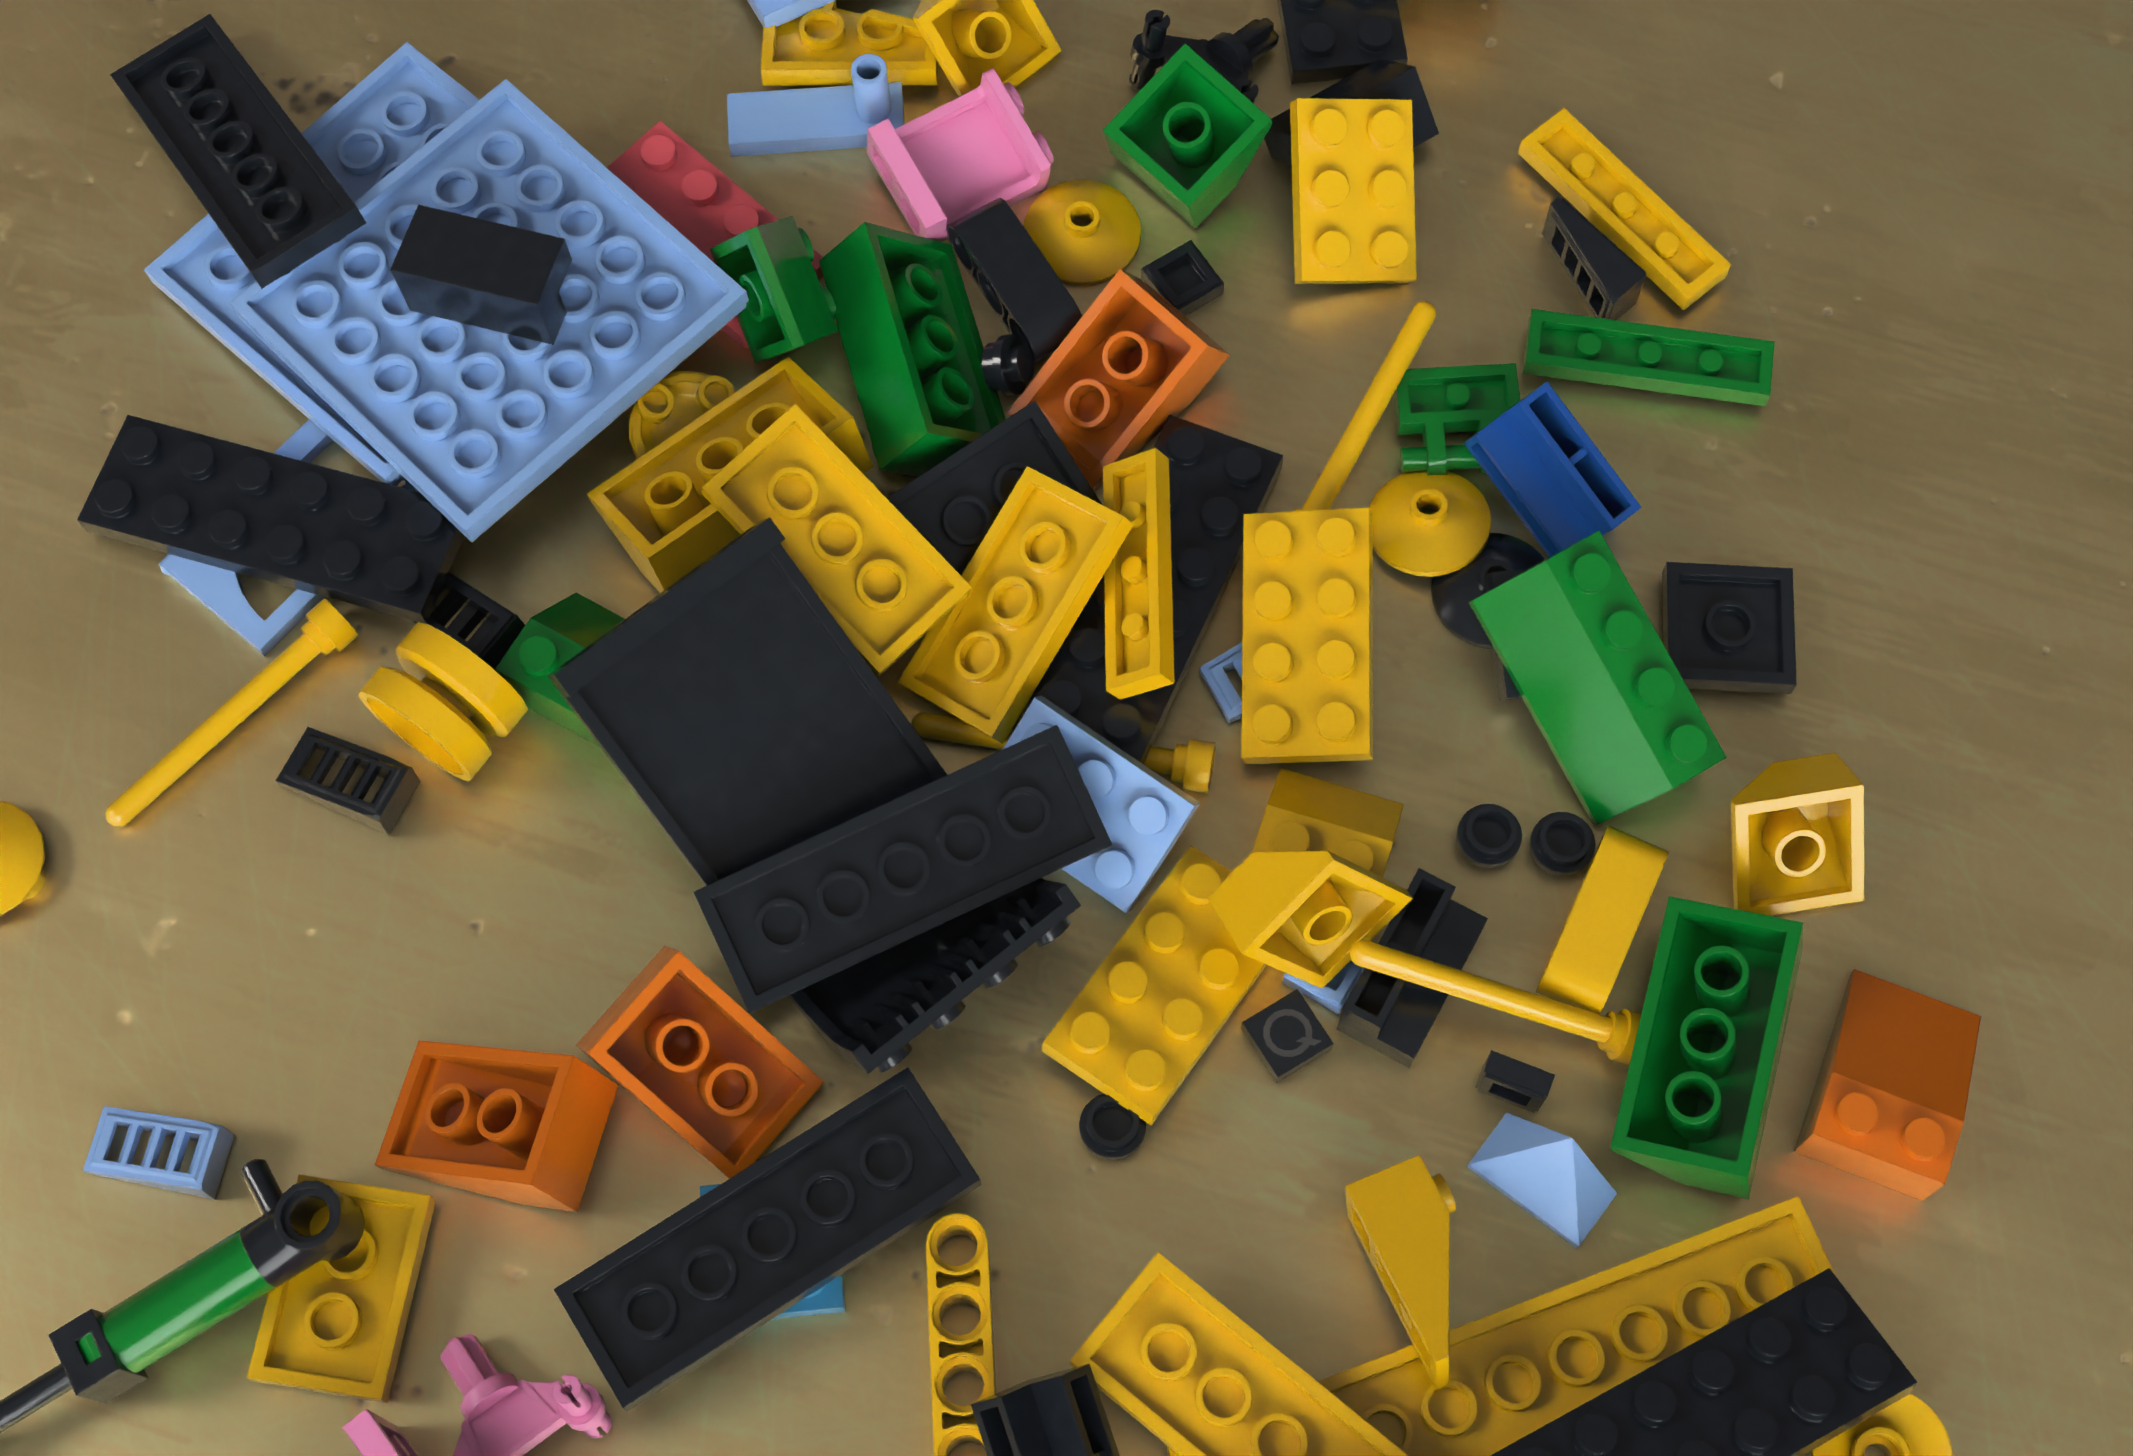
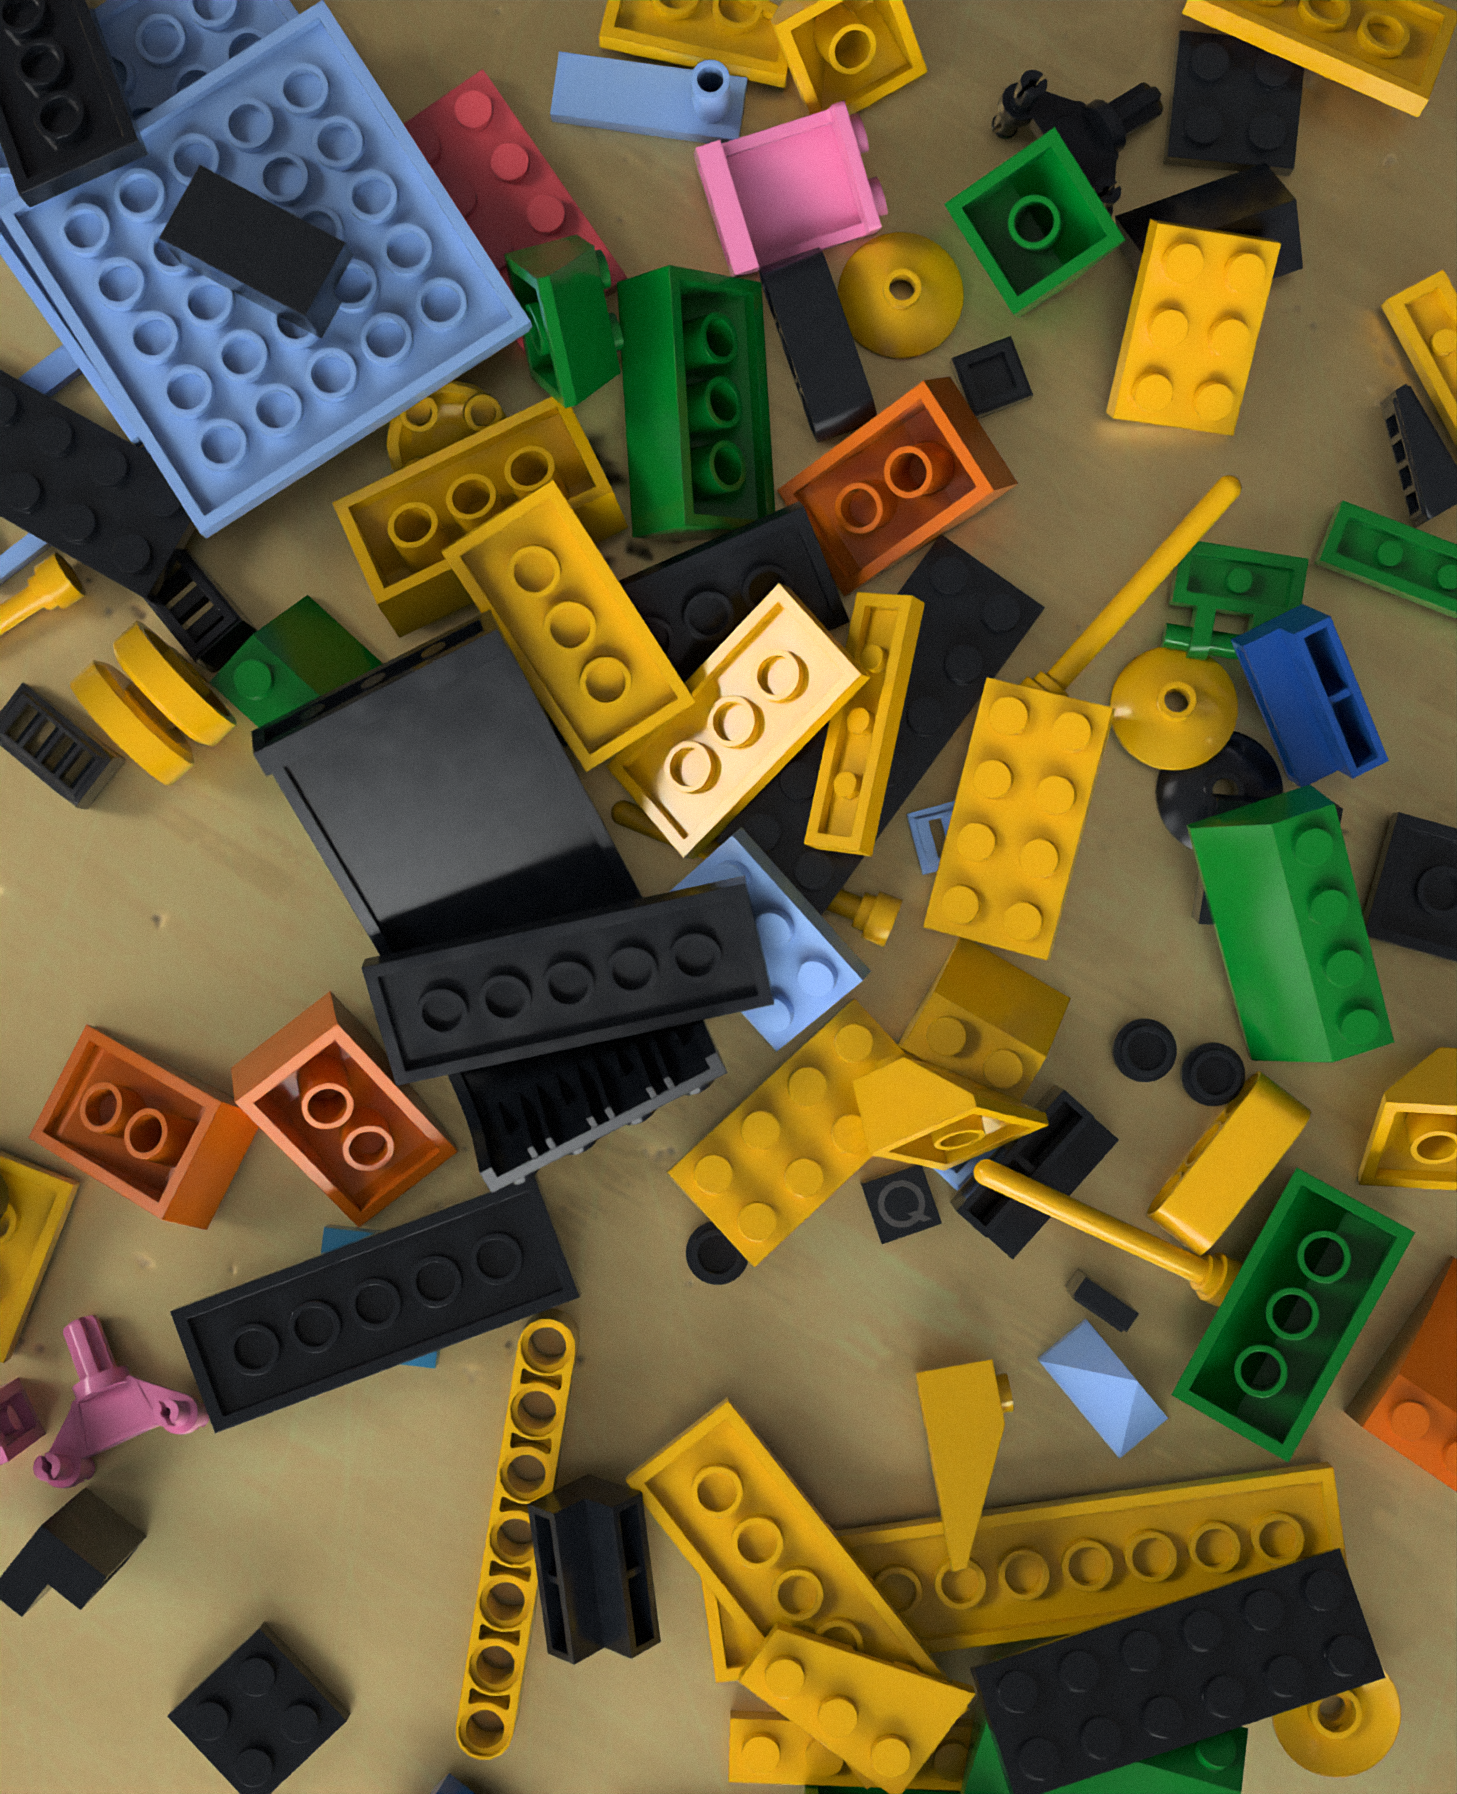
camera: 10 degrees right, 20 degrees up
black plate [982,334,1034,396] -> none

